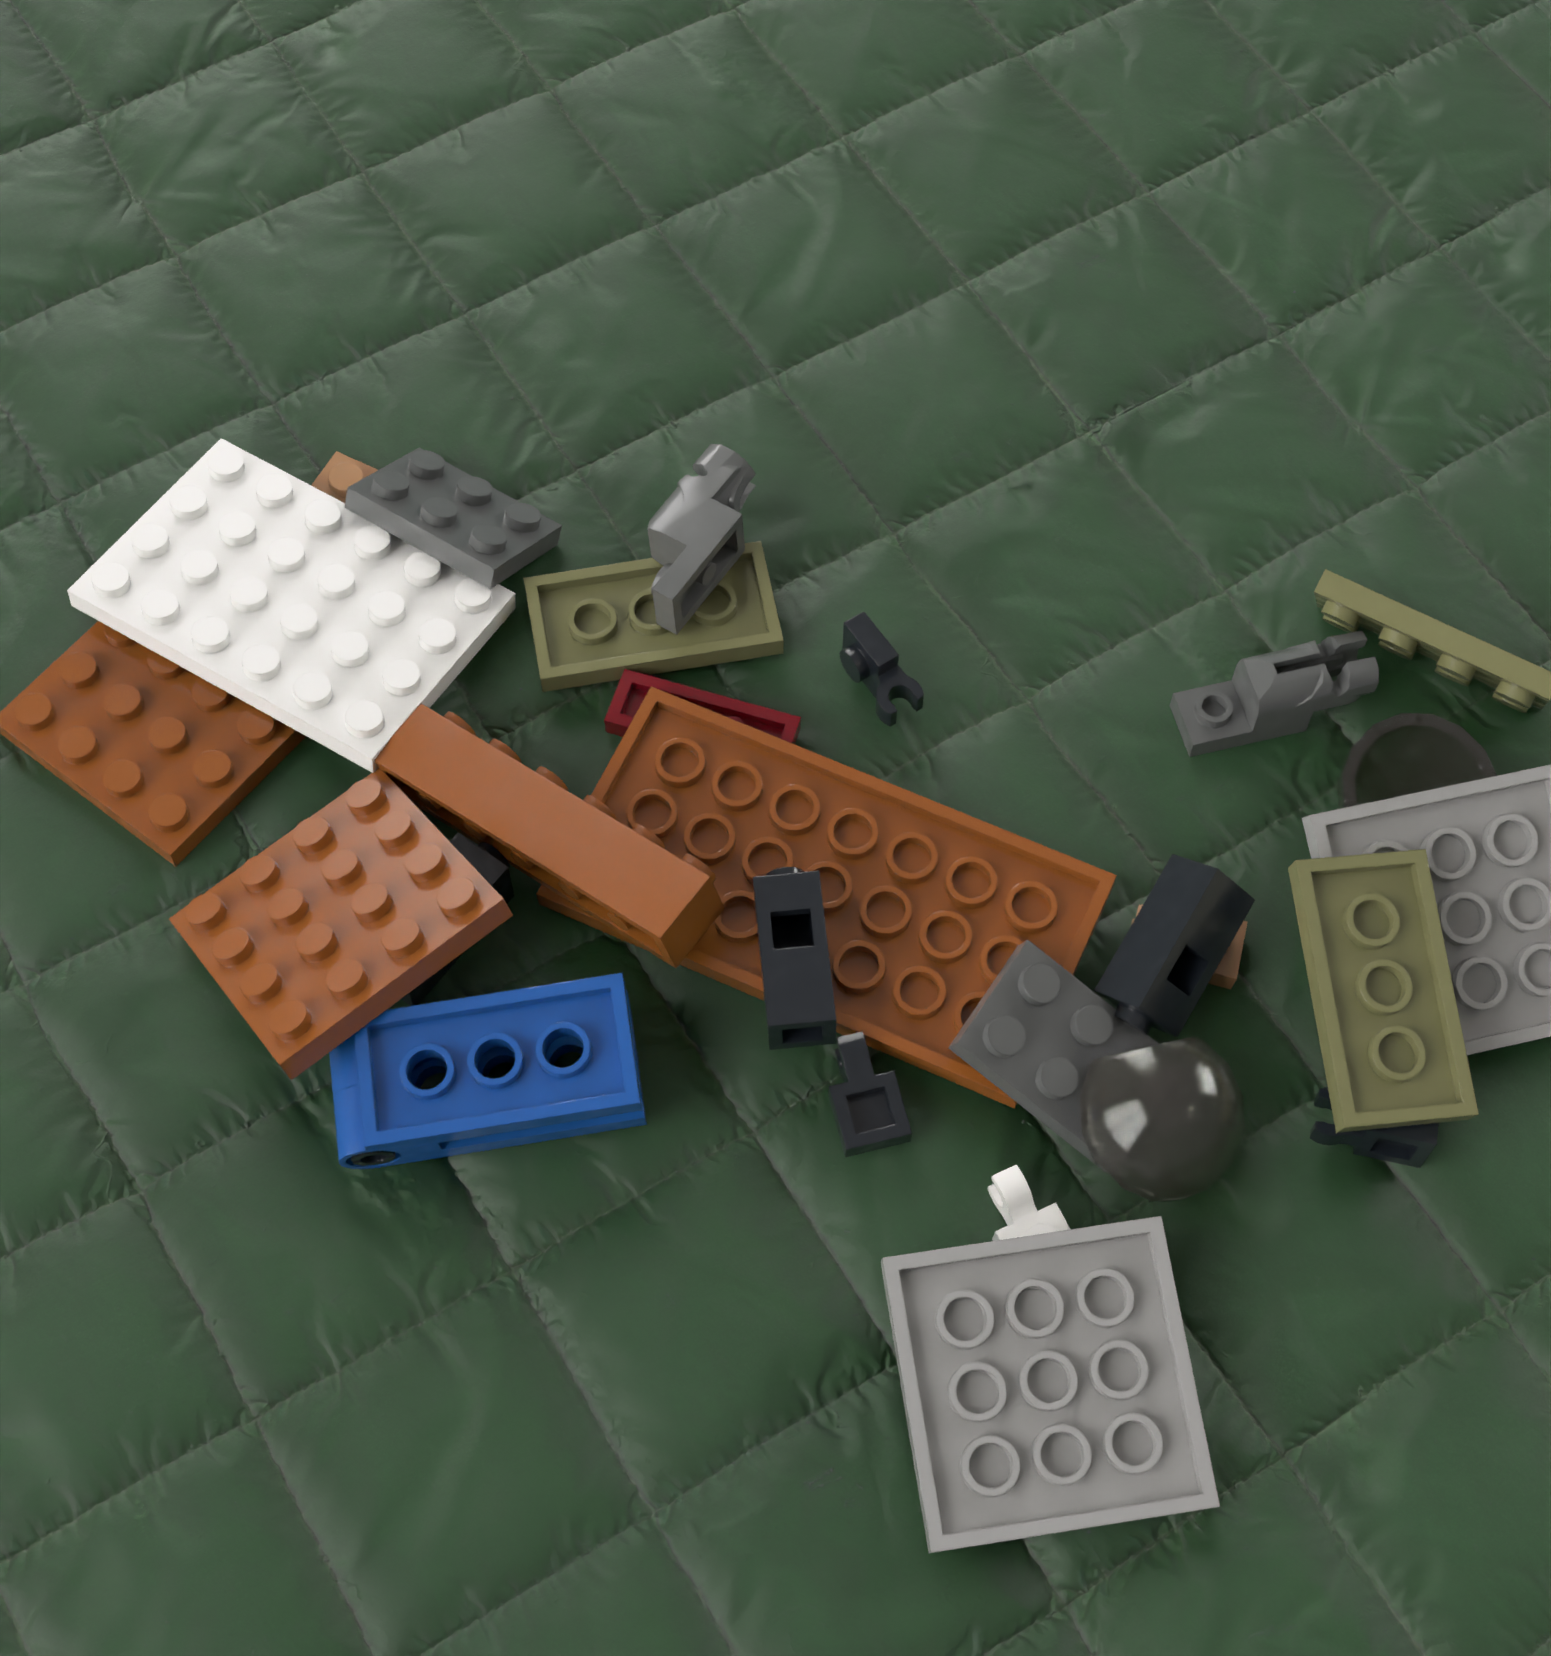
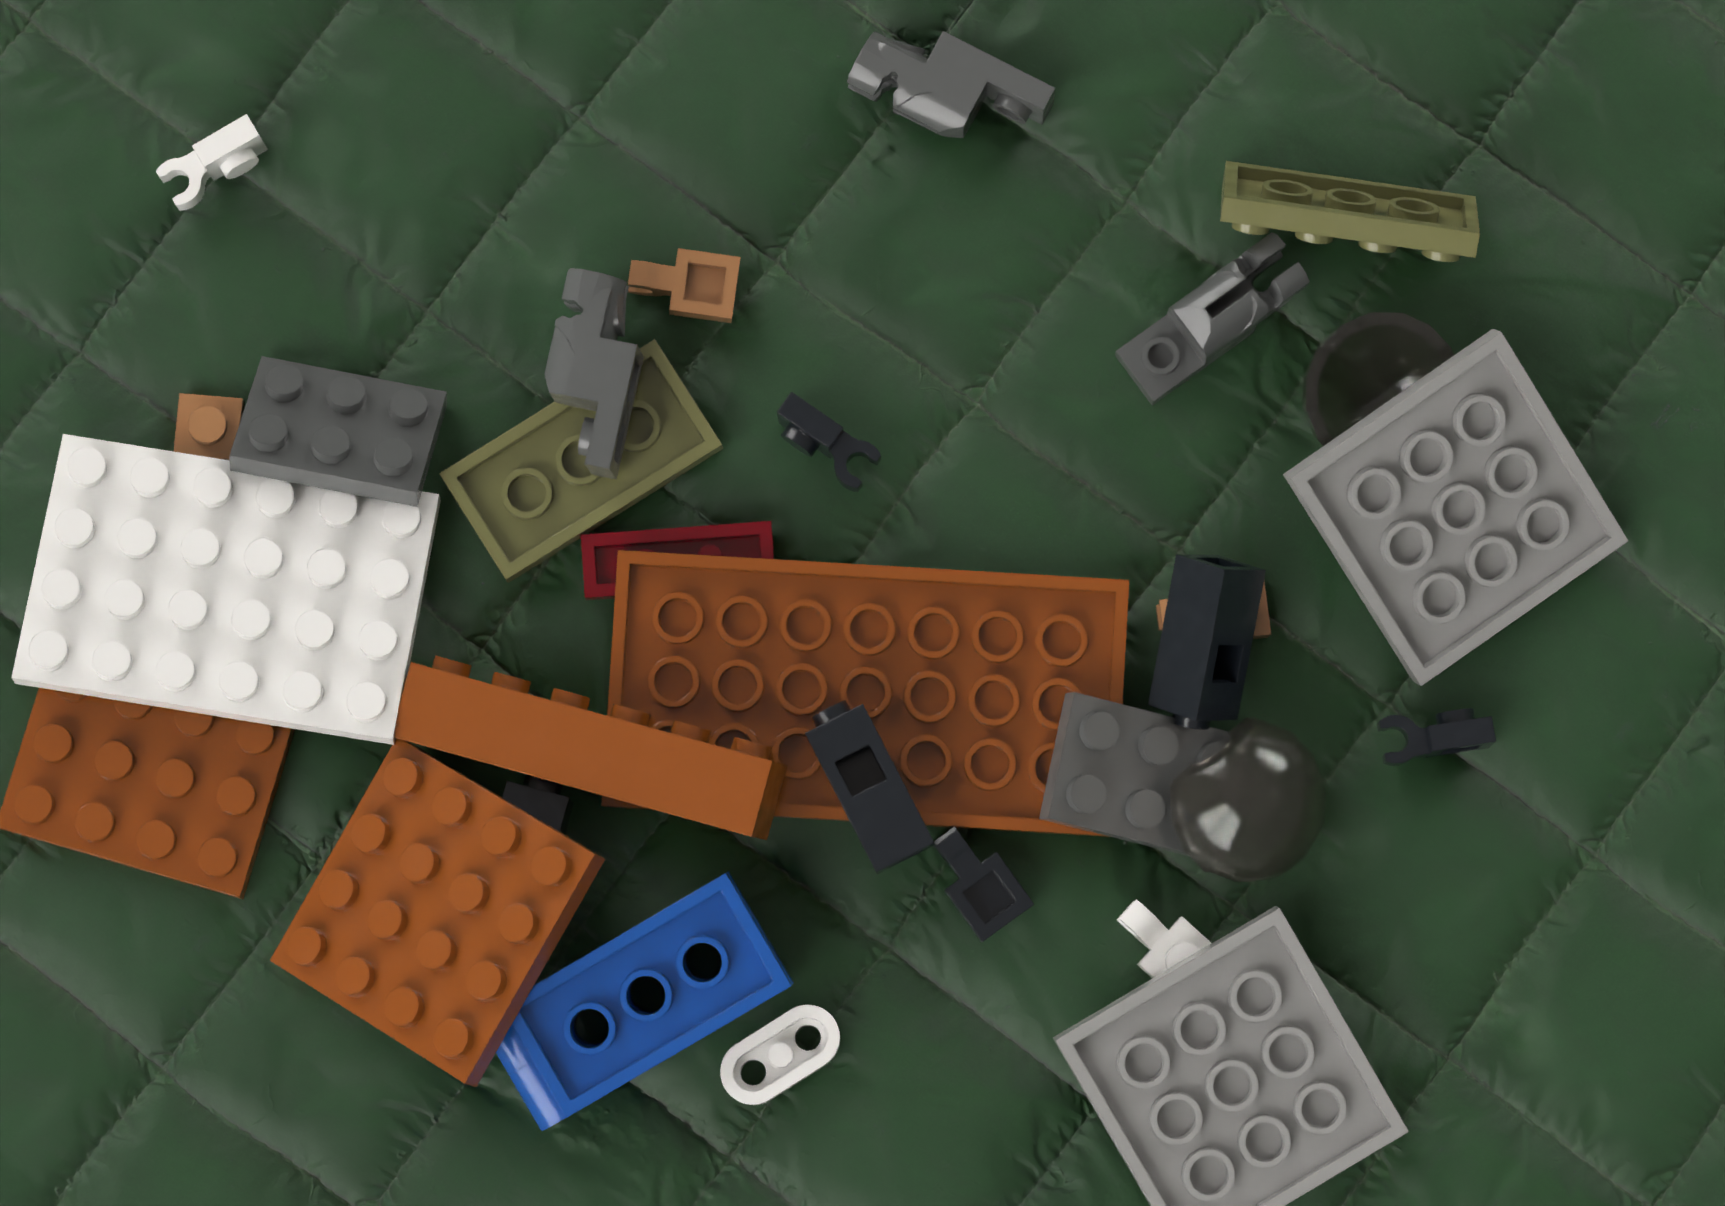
camera: 15 degrees left, 20 degrees up
olive plate [1288,849,1479,1133] -> none
none -> white plate [156,114,268,211]
none -> medium nougat plate [628,248,741,323]
none -> white plate [720,1005,840,1105]
none -> dark grey plate [847,31,1055,138]

